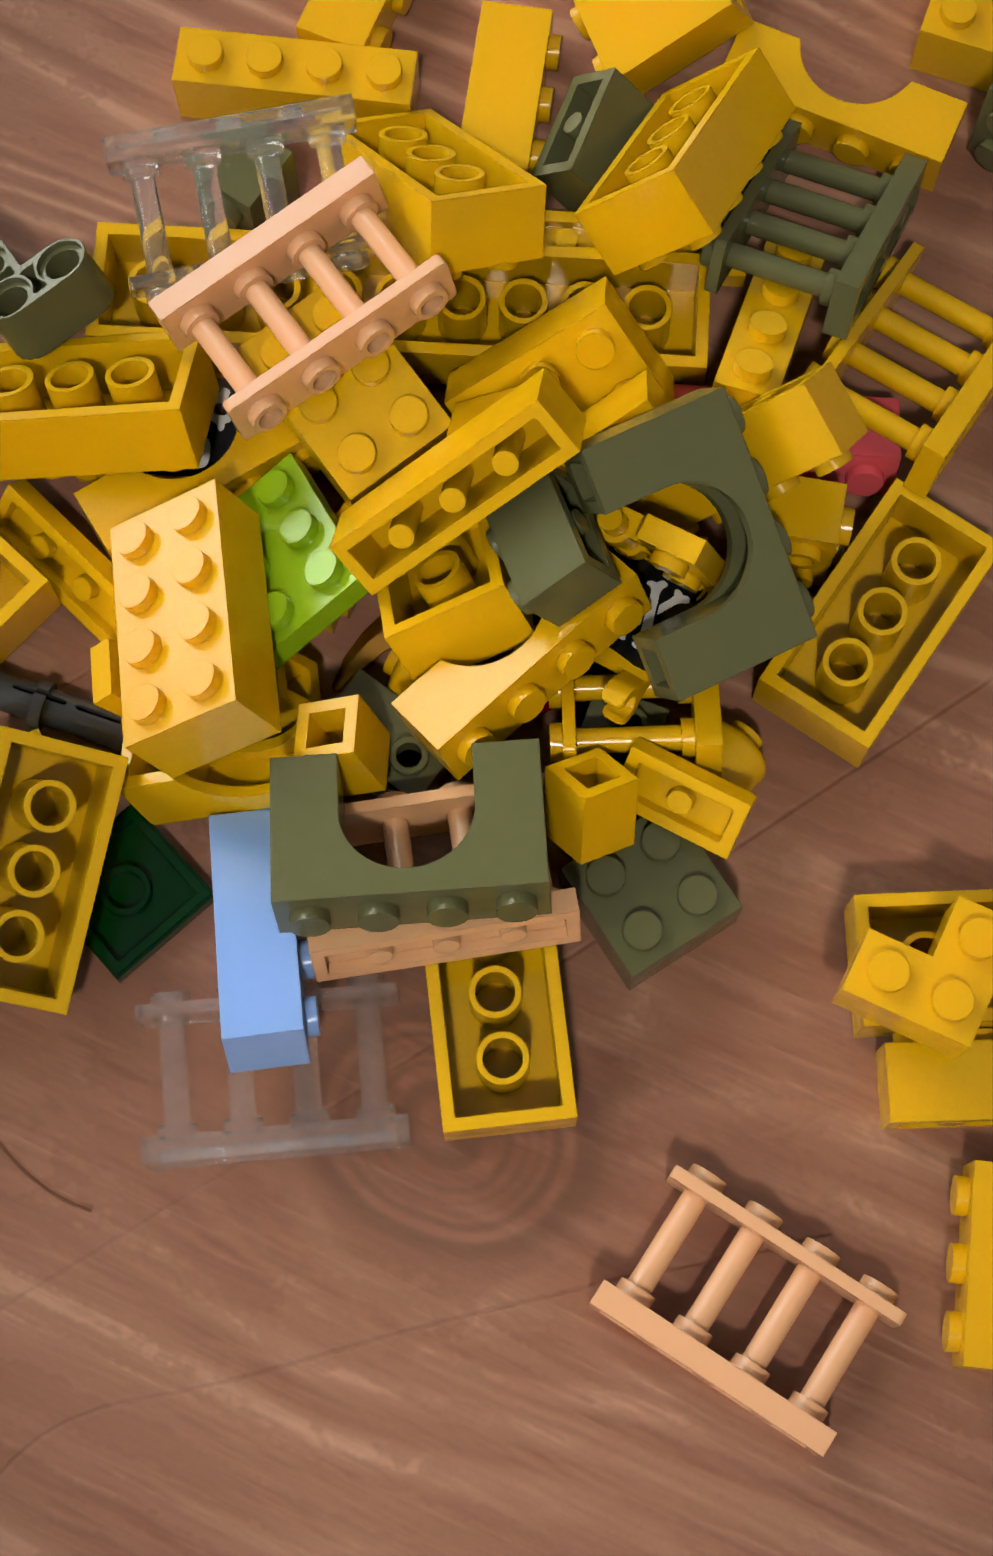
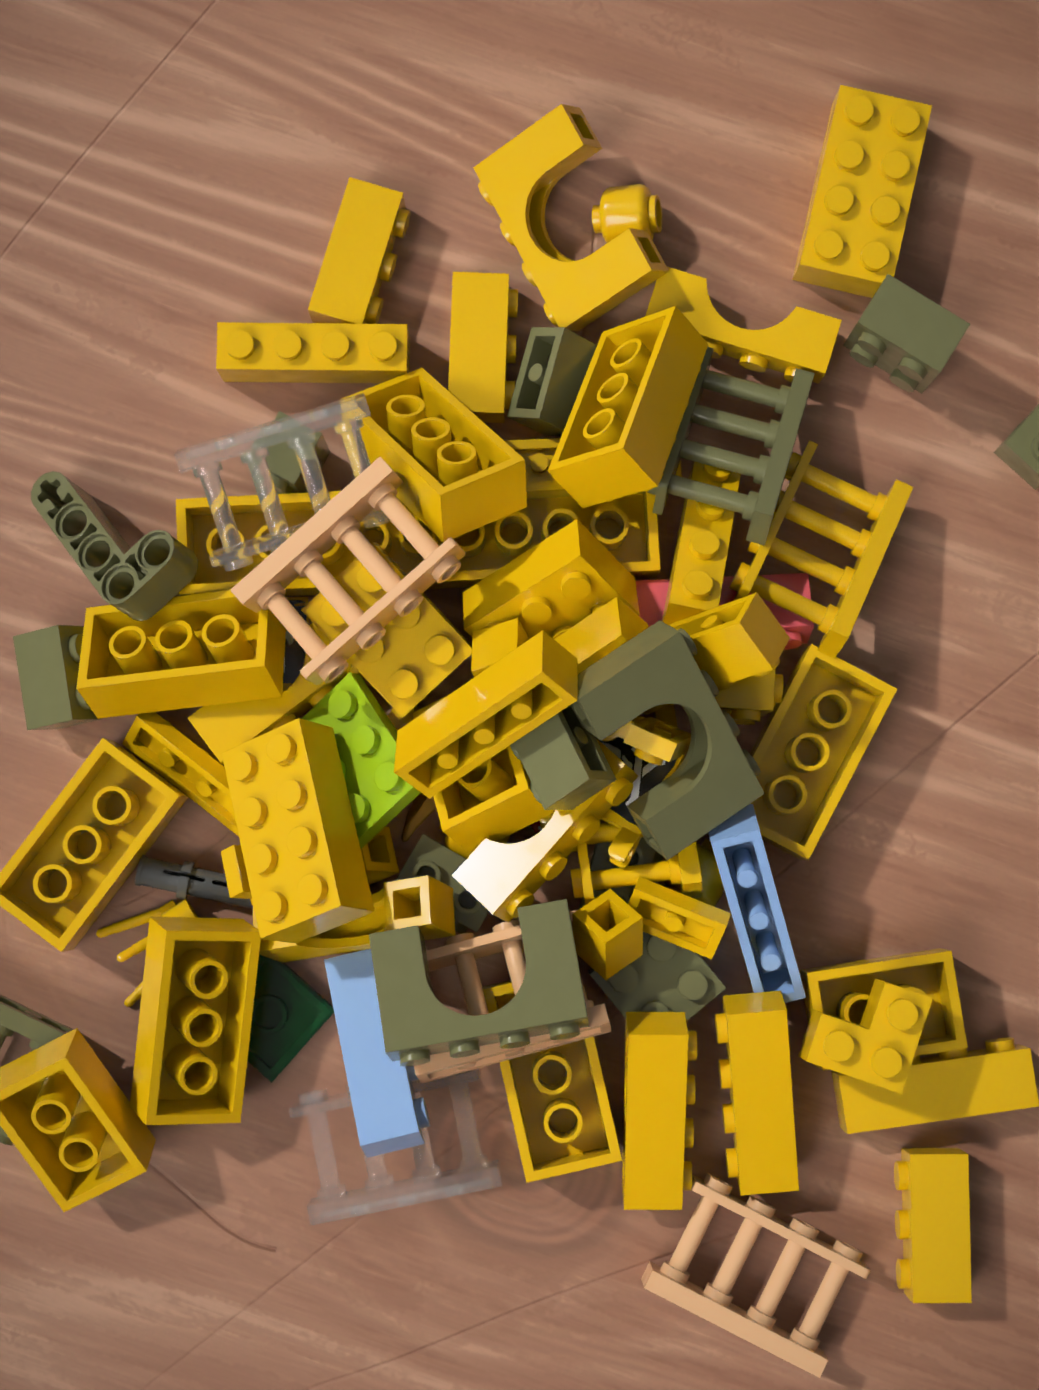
camera: 10 degrees left, 10 degrees up
none -> yellow brick [622,1012,697,1210]
none -> light blue brick [709,804,806,1003]
none -> yellow brick [715,991,799,1196]

